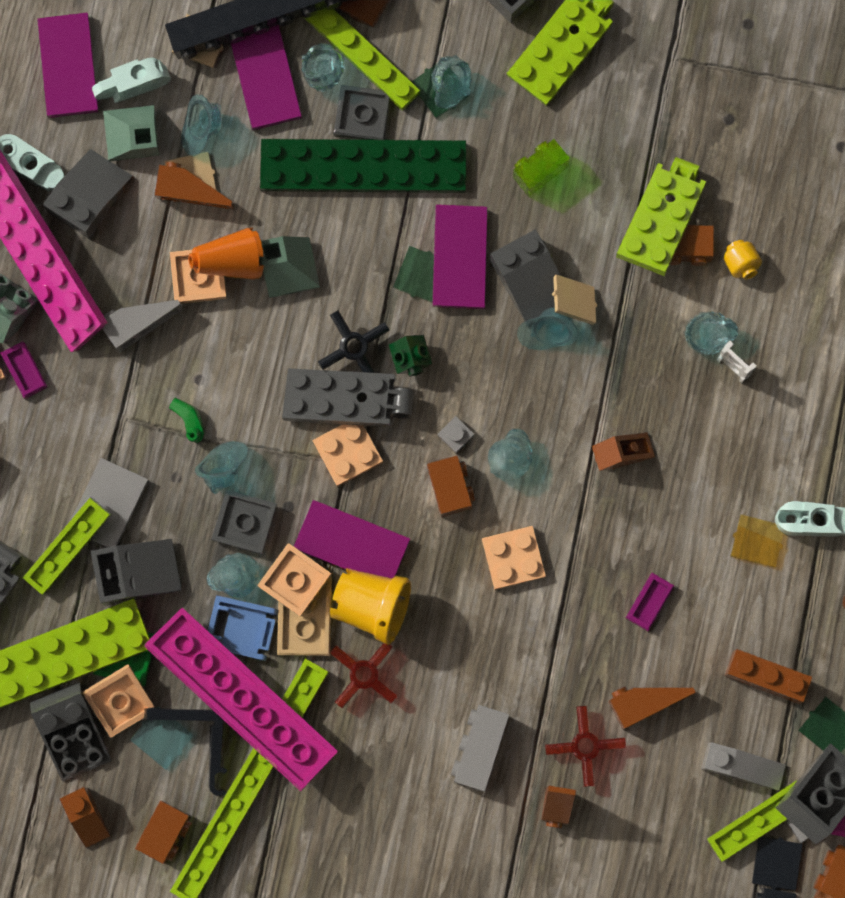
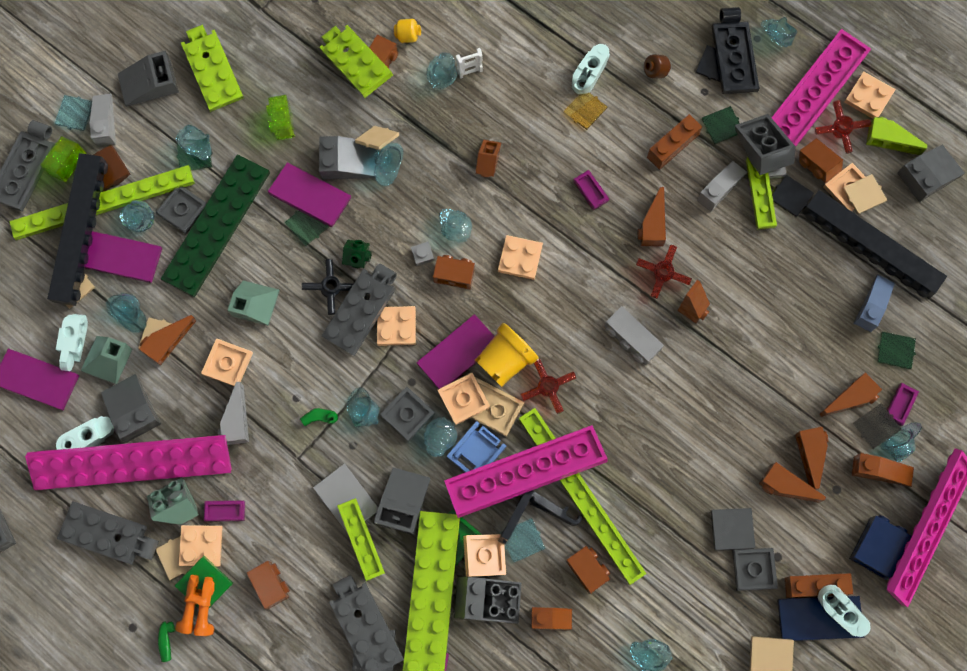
camera: 65 degrees left, 5 degrees down
orange cone [188,227,264,280] -> none

